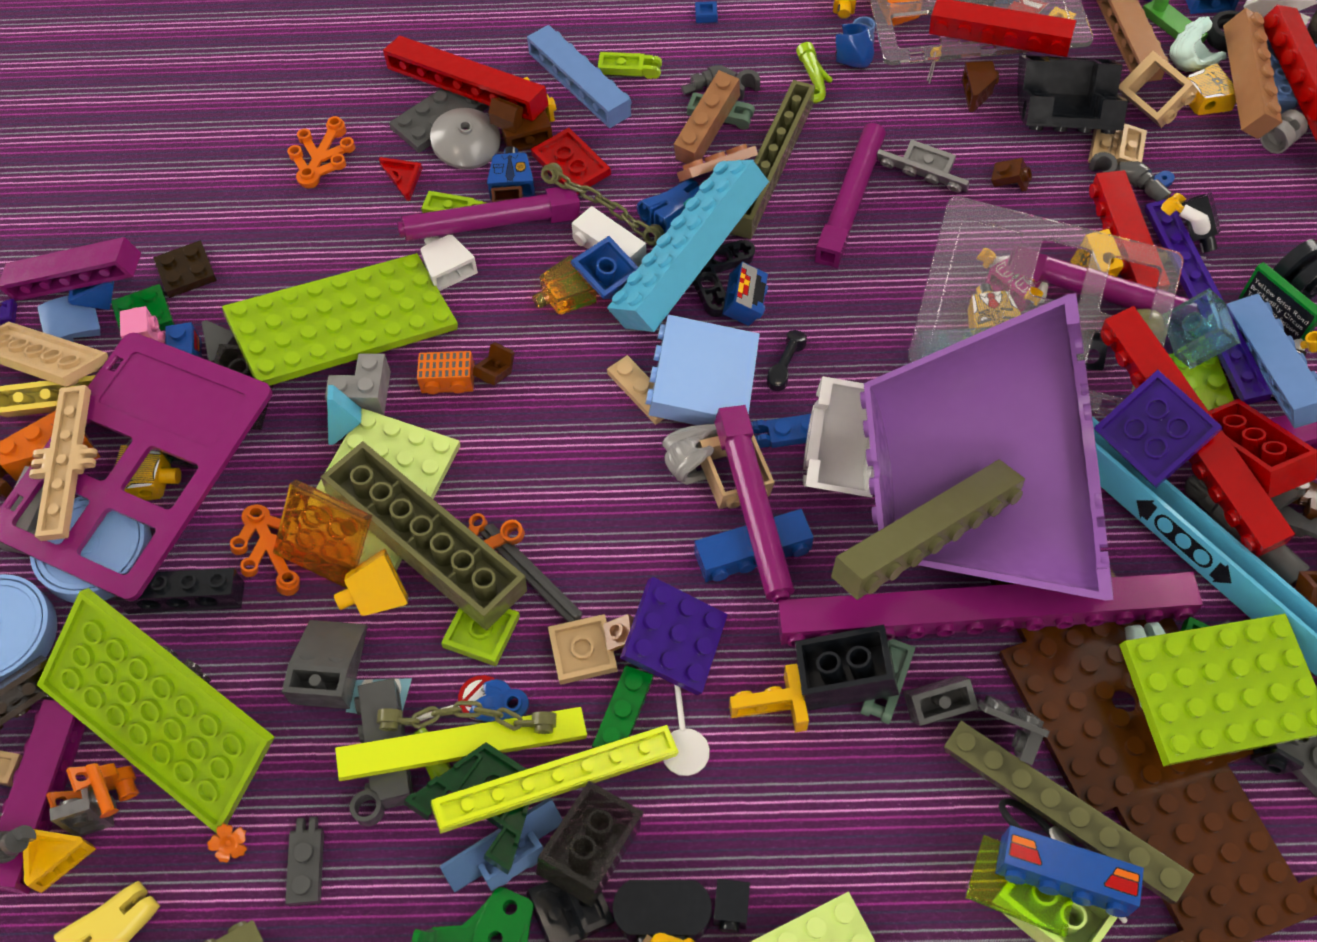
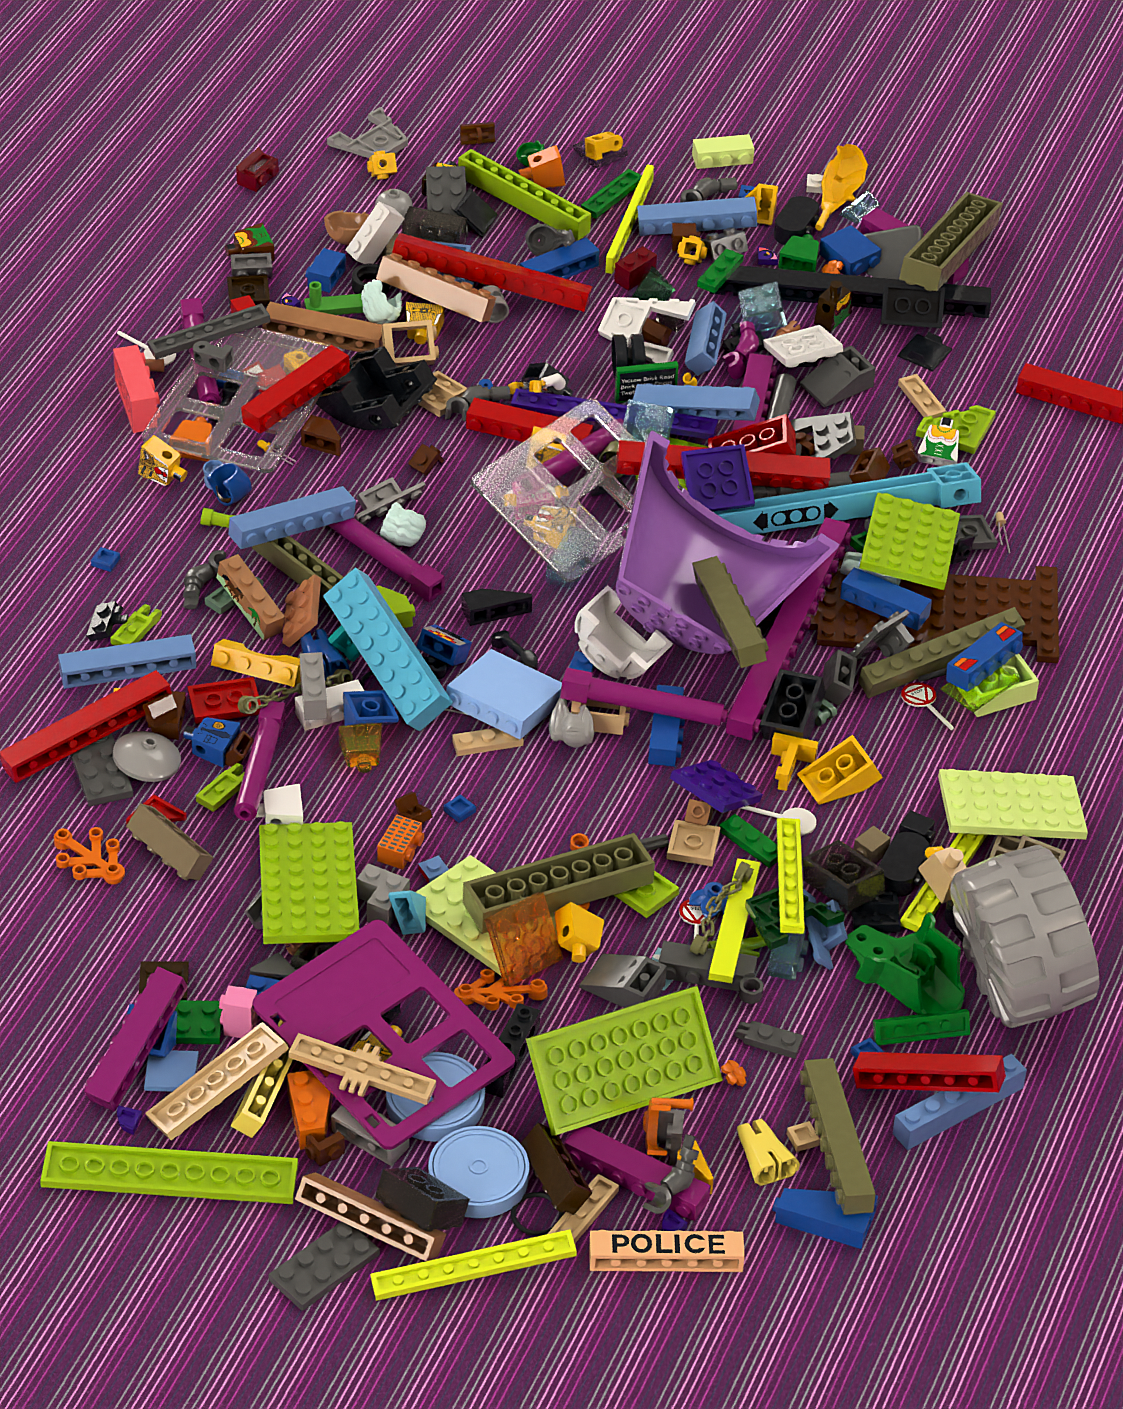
camera: 70 degrees left, 15 degrees down
none -> black plate [86,601,129,642]
none -> dark tan brick [126,803,214,881]
none -> yellow arch [211,639,301,687]
none -> medium blue brick [228,486,356,549]
none -> light grey brick [300,652,327,720]
none -> lime slope [376,585,416,628]
none -> light aqua hair [380,502,426,547]
none -> medium blue plate [418,855,449,883]
none -> blue tile [443,794,476,823]
none -> black slope [461,588,532,626]
none -> clear light blue brick [767,930,809,981]
none -> yellow slope [797,735,883,805]
none -> blue brick [840,567,932,631]
none -> dark tan brick [853,826,891,867]
none -> piece [901,683,954,730]

